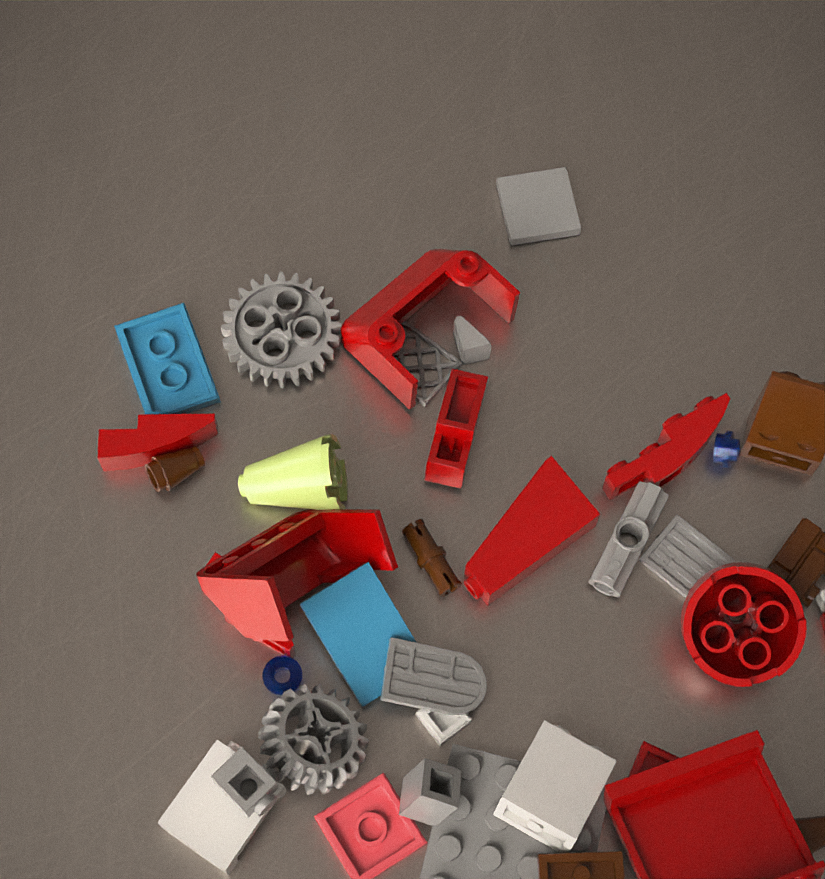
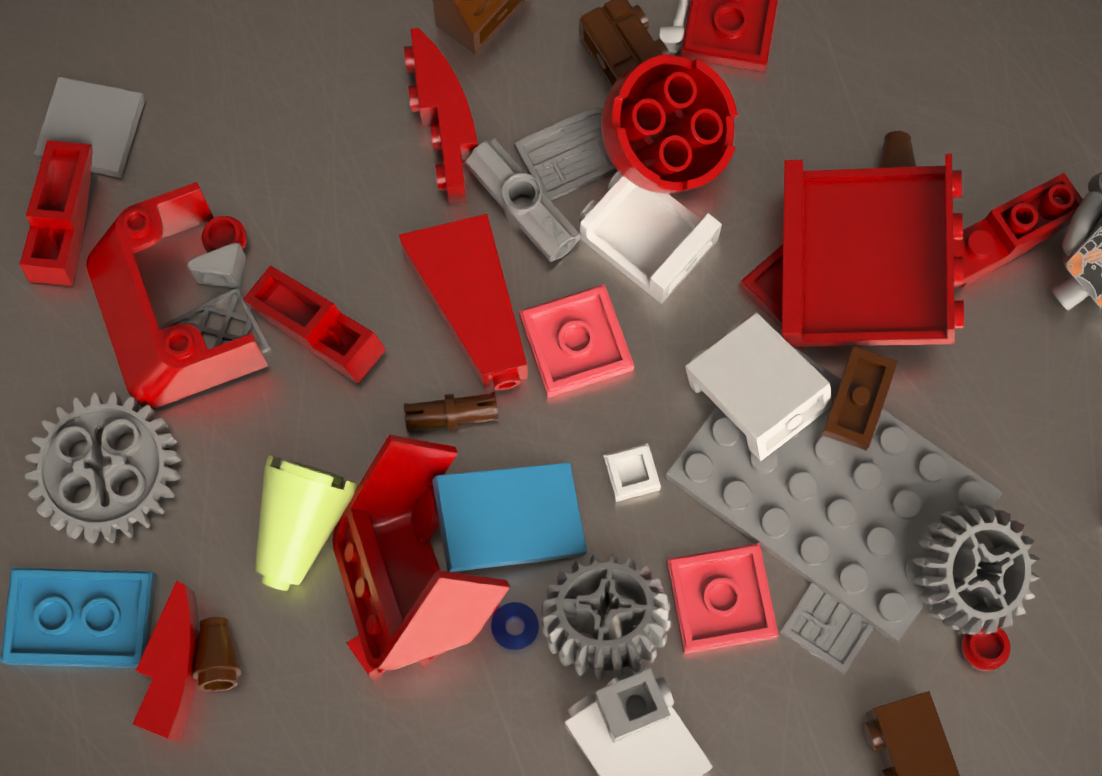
camera: 65 degrees left, 5 degrees up
light grey window [380,637,487,715] -> none
light grey brick [399,758,462,826] -> none
clear blue plate [713,430,740,468] -> none
none -> red slope [19,140,93,286]
none -> red plate [201,216,247,253]
none -> coral tile [519,284,634,398]
none -> white panel [579,171,722,304]

